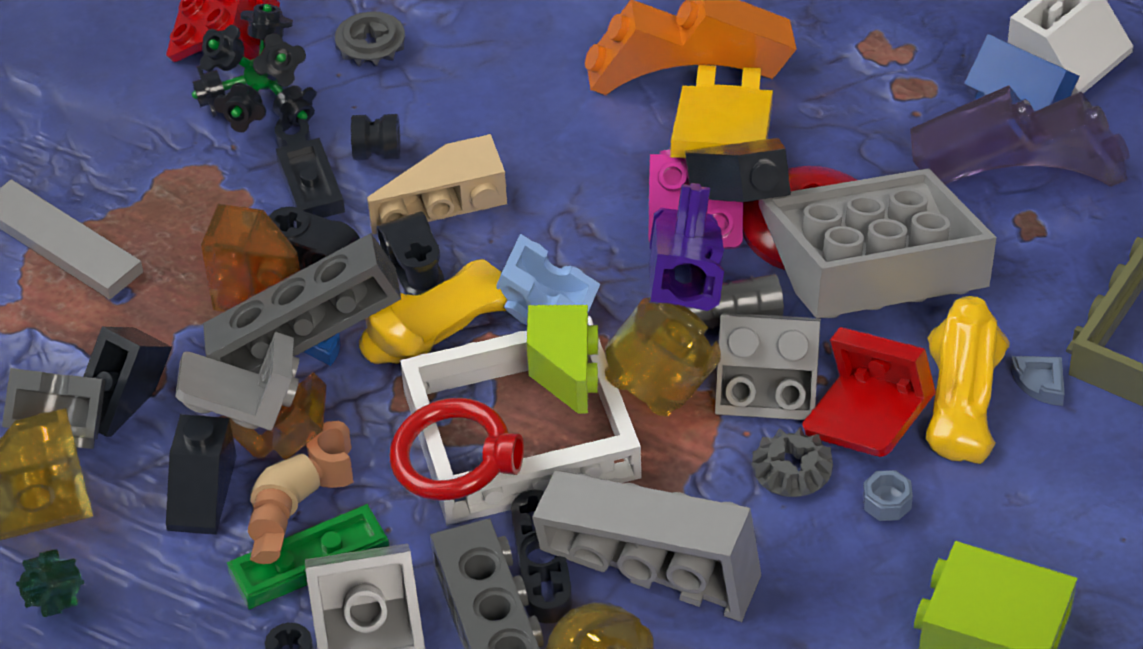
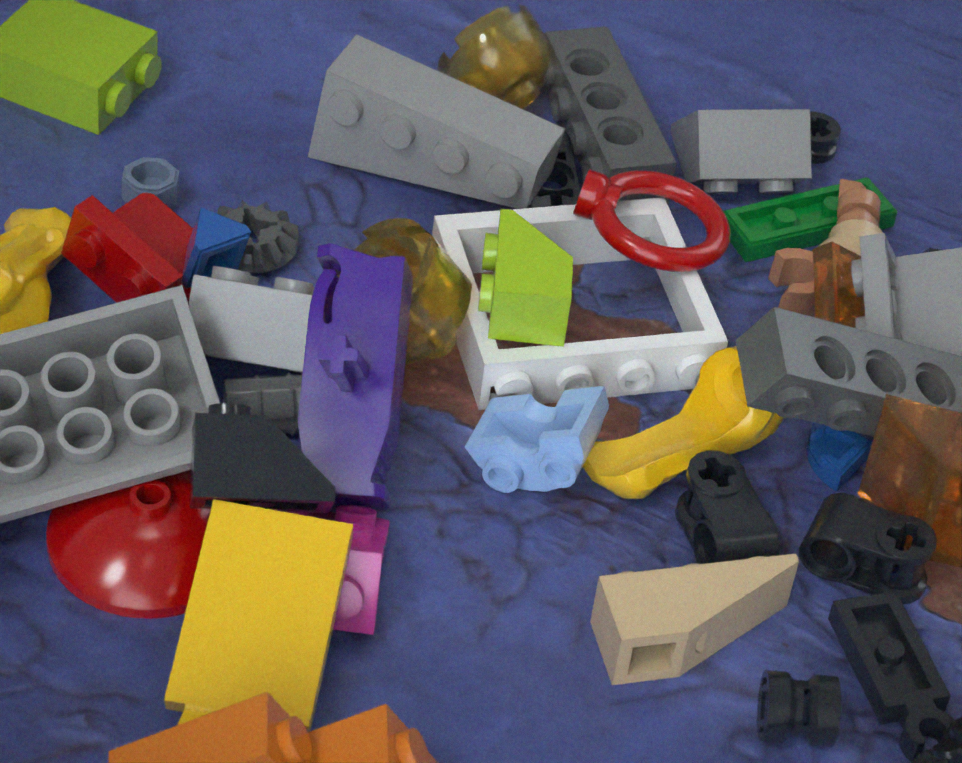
camera: 175 degrees right, 5 degrees down
none -> blue slope [181,207,251,289]

